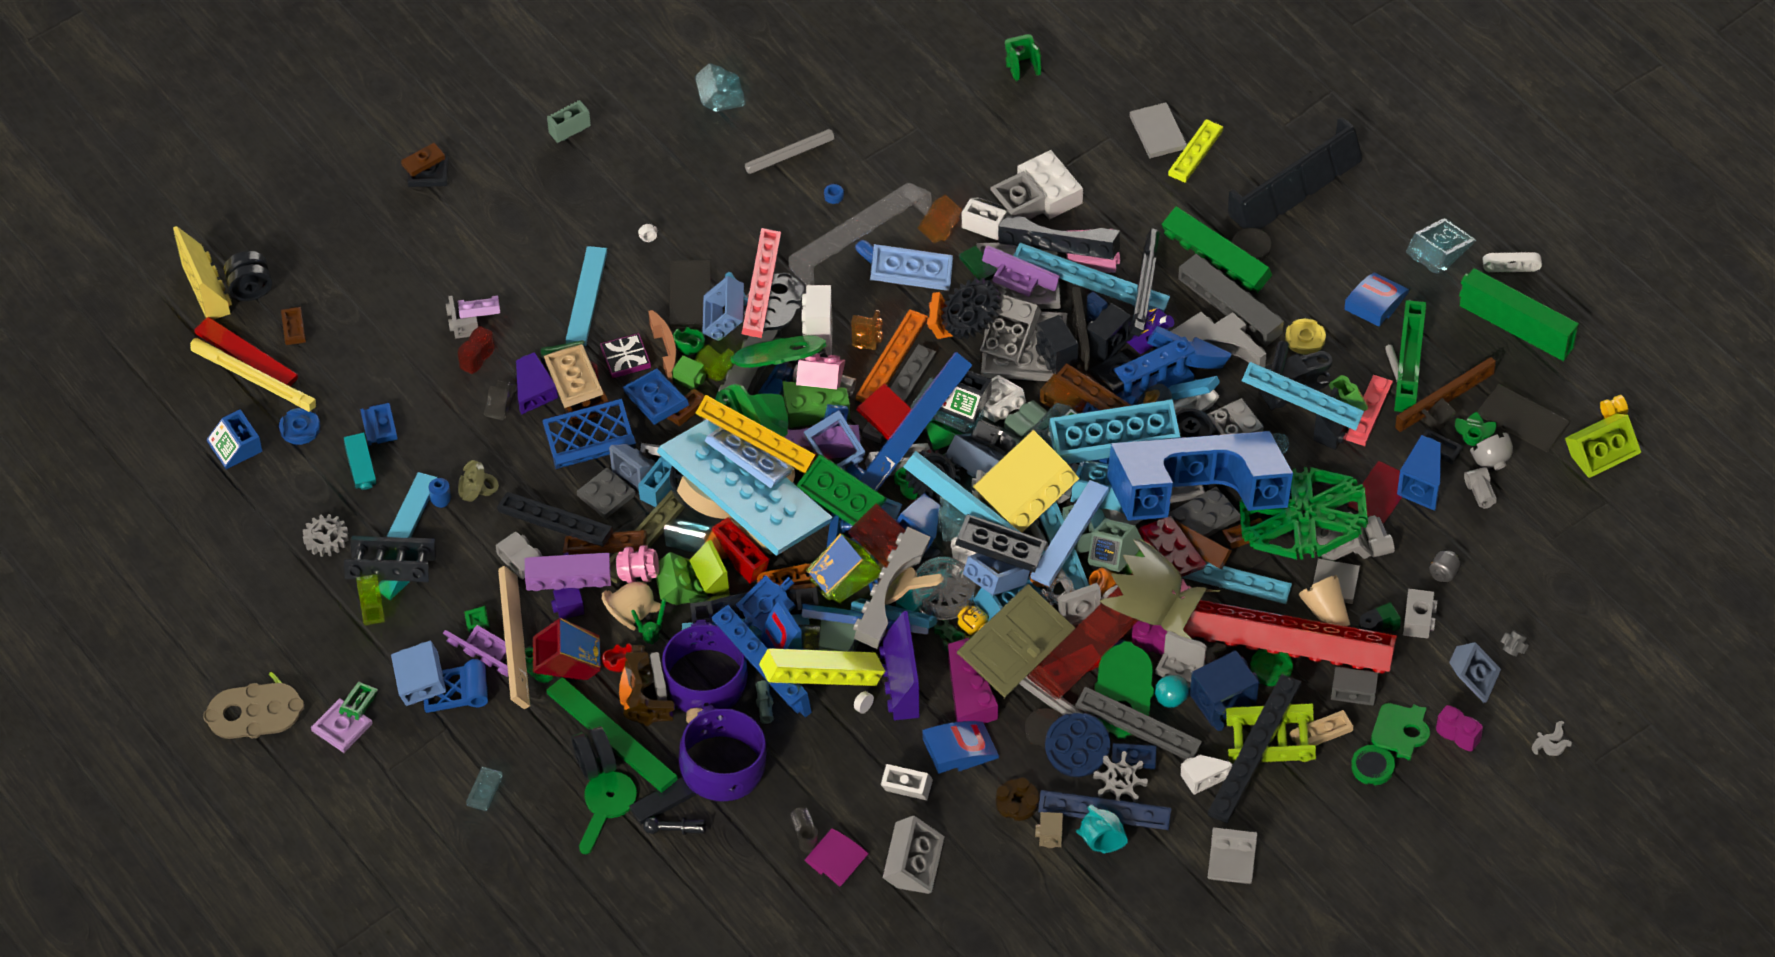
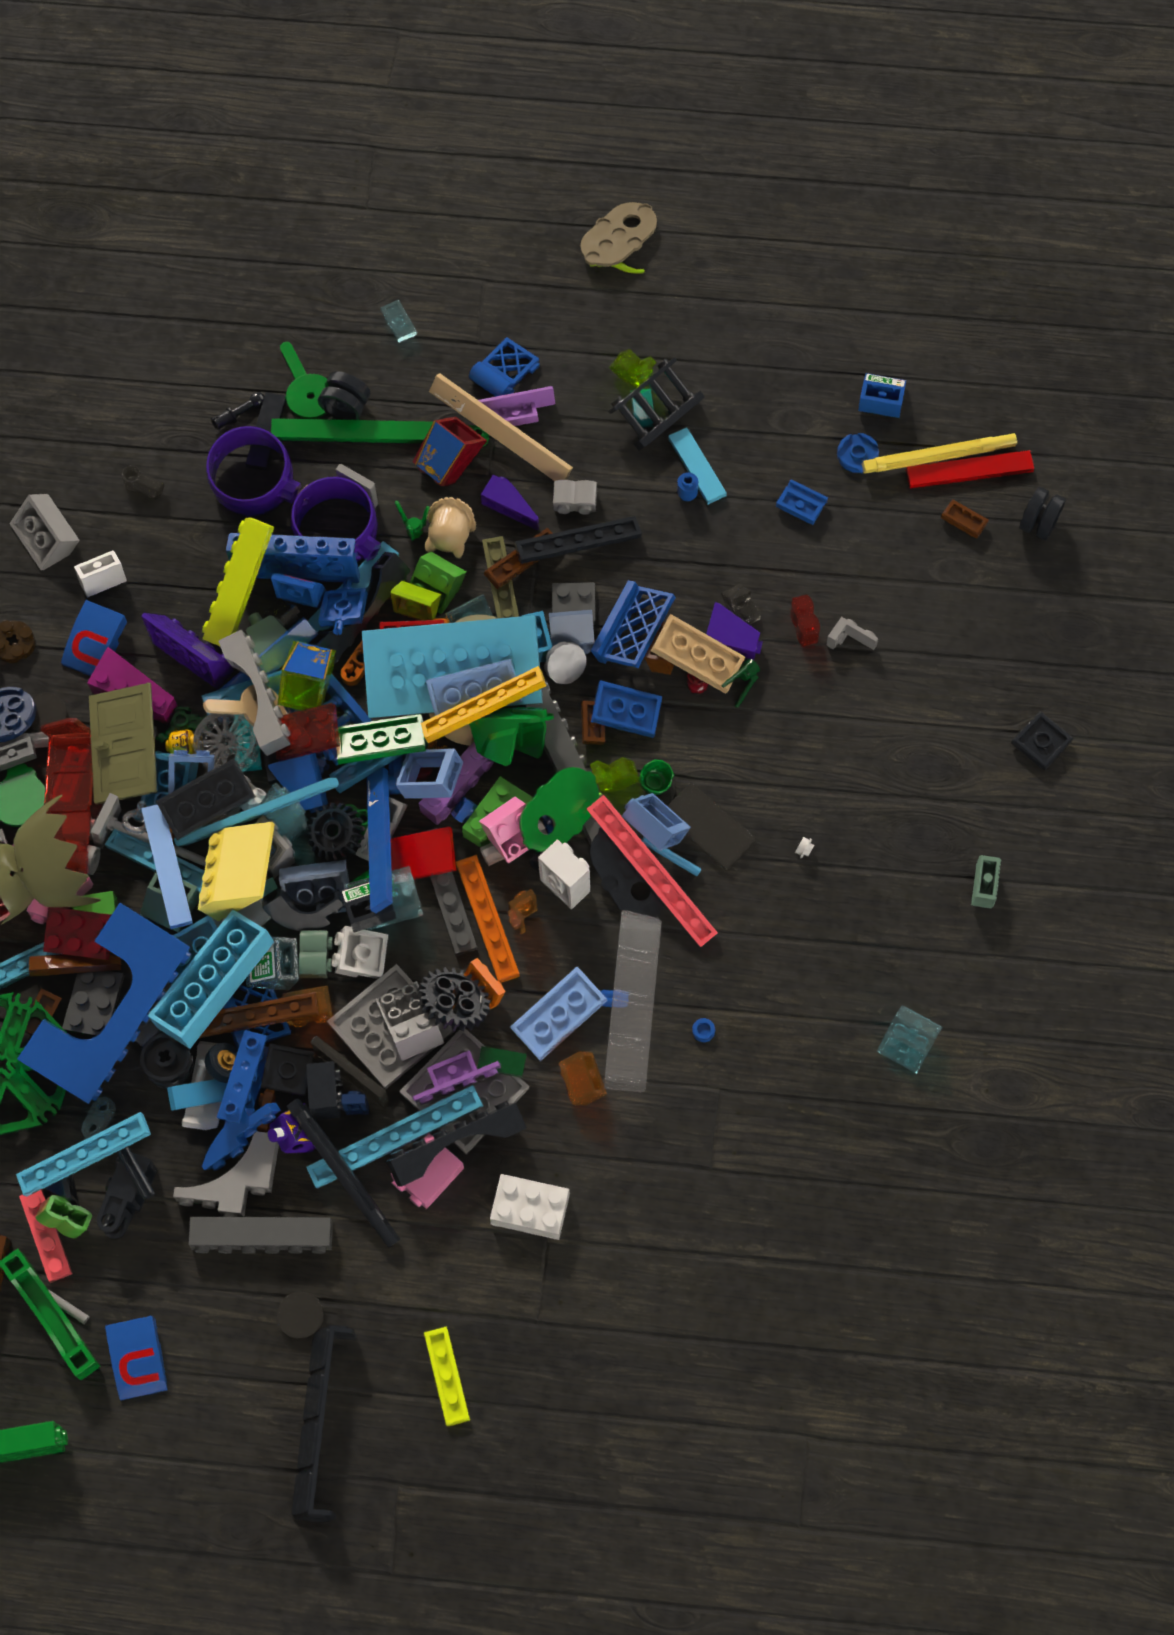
camera: 135 degrees right, 15 degrees up
light yellow slope [173,226,232,320] -> none
light grey gear [303,514,348,557] -> none
lavender tile [311,698,372,753] -> none
green tile [339,682,378,720] -> none
teal slope [344,433,376,490] -> none
medium blue brick [391,641,446,706] -> none
reddish brown plate [401,143,445,177] -> none
lavender plate [458,296,500,318] -> none
olive tile [458,460,499,502] -> none
green tile [464,606,490,633] -> none
medium lavender brick [525,553,611,591] -> none
medium azure tile [566,246,607,346] -> none
tile [600,333,651,378] -> none
red hair [602,643,632,672] -> none
bright pink piece [616,545,659,583] -> none
dark brown hips [619,645,675,726] -> none
nougat slope [648,310,677,384] -> none
bright green brick [673,356,706,390] -> none
light grey axle [745,129,834,174] -> none
magenta slope [805,829,868,887] -> none
white tile [854,691,874,714] -> none
white slope [962,197,1011,240] -> none
light grey slope [990,171,1045,220] -> none
green piece [1005,34,1041,81] -> none
black brick [1035,315,1078,376] -> none
sand green slope [1088,519,1142,572] -> none
orange head [1089,568,1117,596] -> none
light grey tile [1130,102,1187,158] -> none
green brick [1161,206,1272,293] -> none
light grey slope [1207,398,1263,435] -> none
light yellow tile [1285,319,1326,355] -> none
clear light blue slope [1406,218,1476,274] -> none
white beam [1483,253,1542,272] -> none

